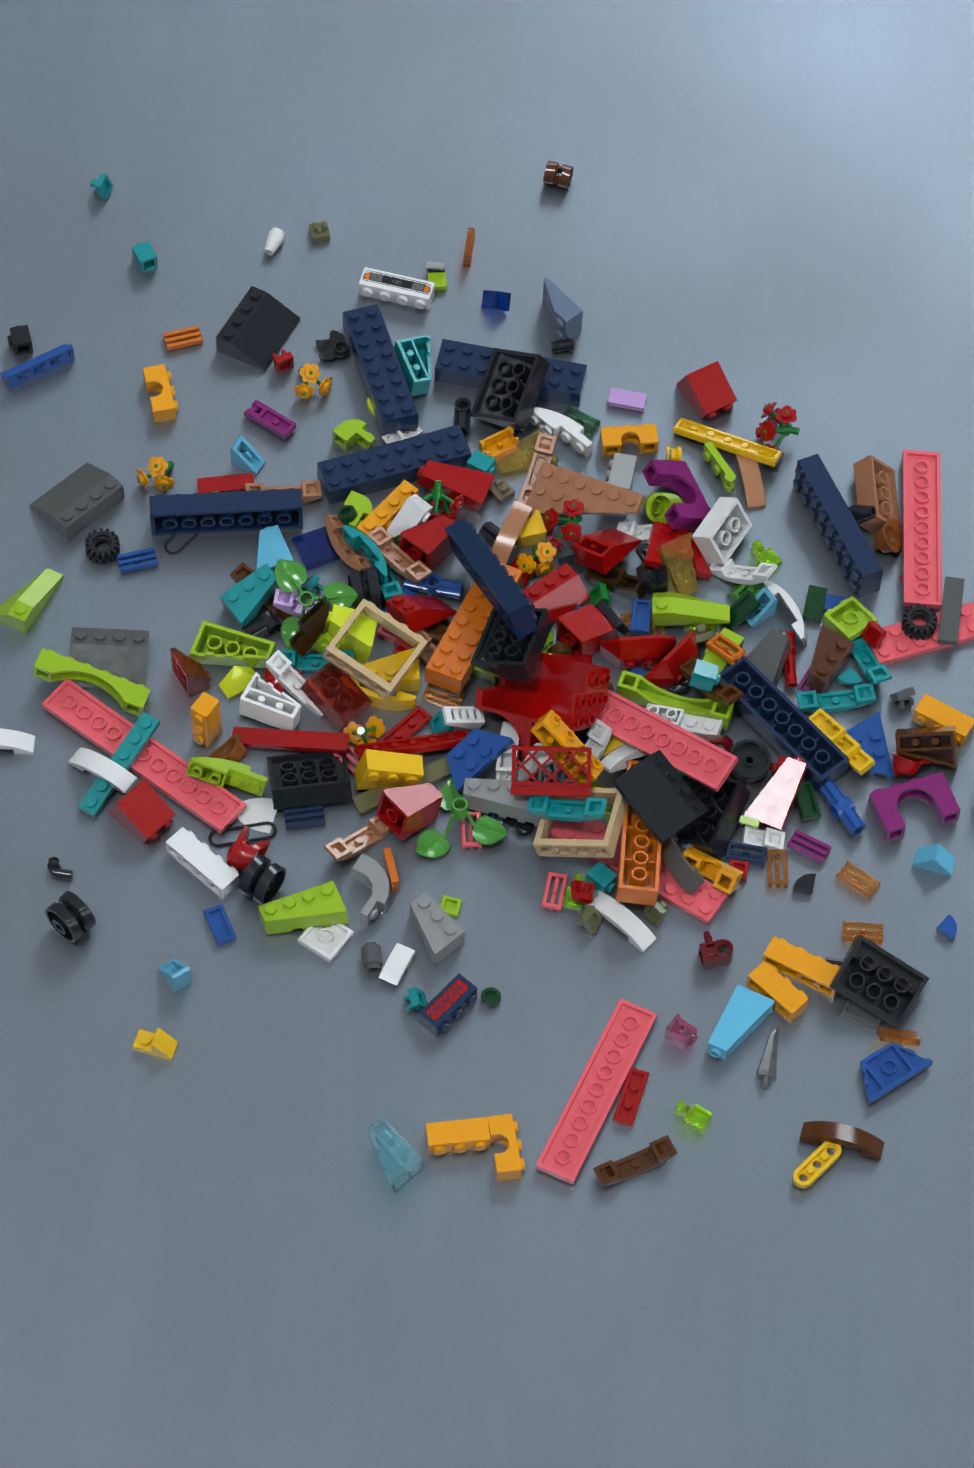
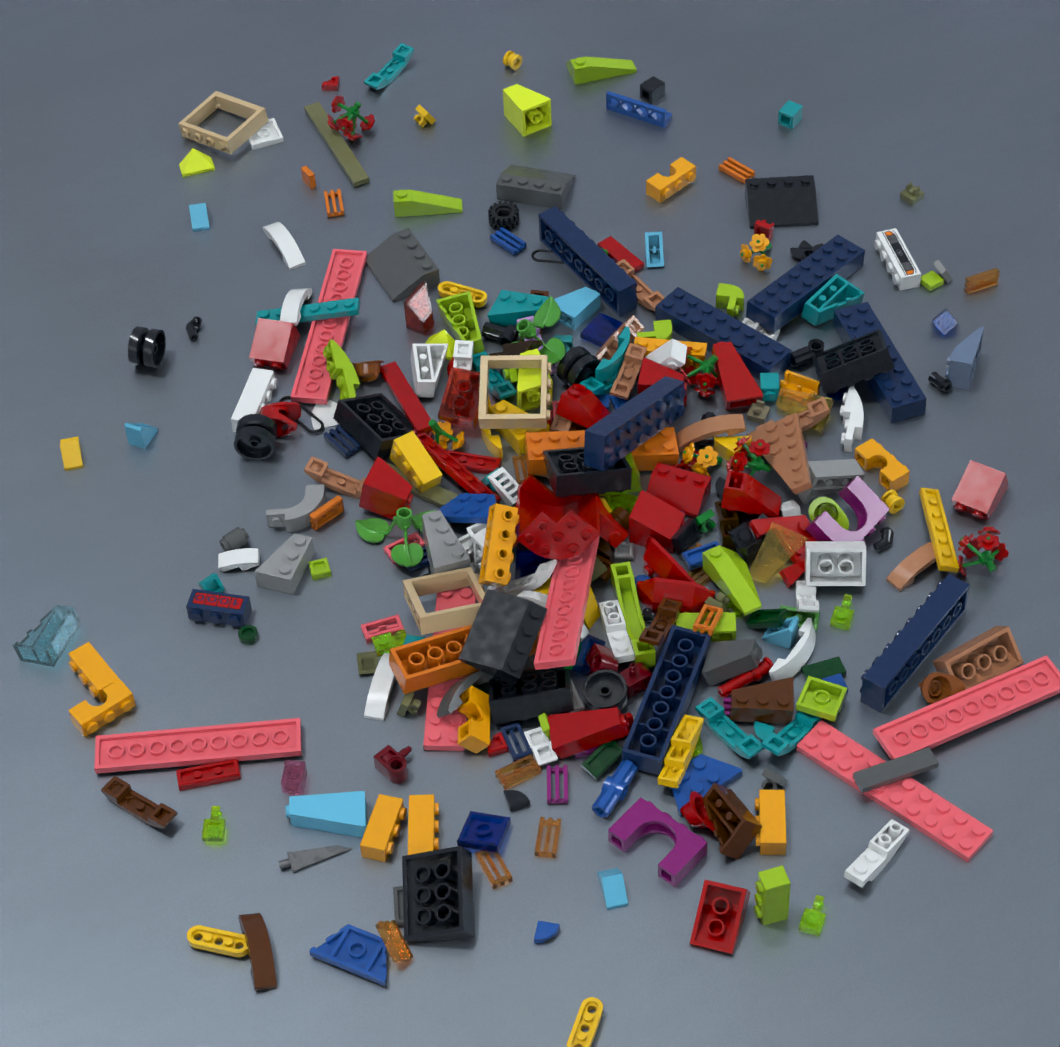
camera: 65 degrees right, 10 degrees down
lime arch [32,648,151,717] -> none
teal tile [90,174,113,199] -> none
light orange plant [136,456,174,491] -> none
light orange brick [190,692,222,748] -> none
blue tile [203,904,236,947] -> none
magenta plate [244,400,296,440] -> none
lime wedge [258,881,349,935] -> none
white cone [264,227,285,255] -> none
white tile [298,923,354,963] -> none
dark green tile [337,505,357,524] -> none
red fence [510,745,592,797] -> none
teal slope [527,795,608,822] -> none
clear green tile [562,406,601,438] -> none
red tile [571,880,594,904] -> none
lavender tile [607,387,647,412] -> none
teal brick [689,659,721,692] -> none
lime plate [702,441,736,492] -> none
black cone [848,504,876,522] -> none
red tile [861,620,887,648] -> none
black tyre [901,603,938,640] -> none
none -> yellow plate [438,281,487,307]
none -> clear blue tile [457,811,511,853]
none -> dark red piece [619,662,652,699]
none -> black arm [873,527,894,552]

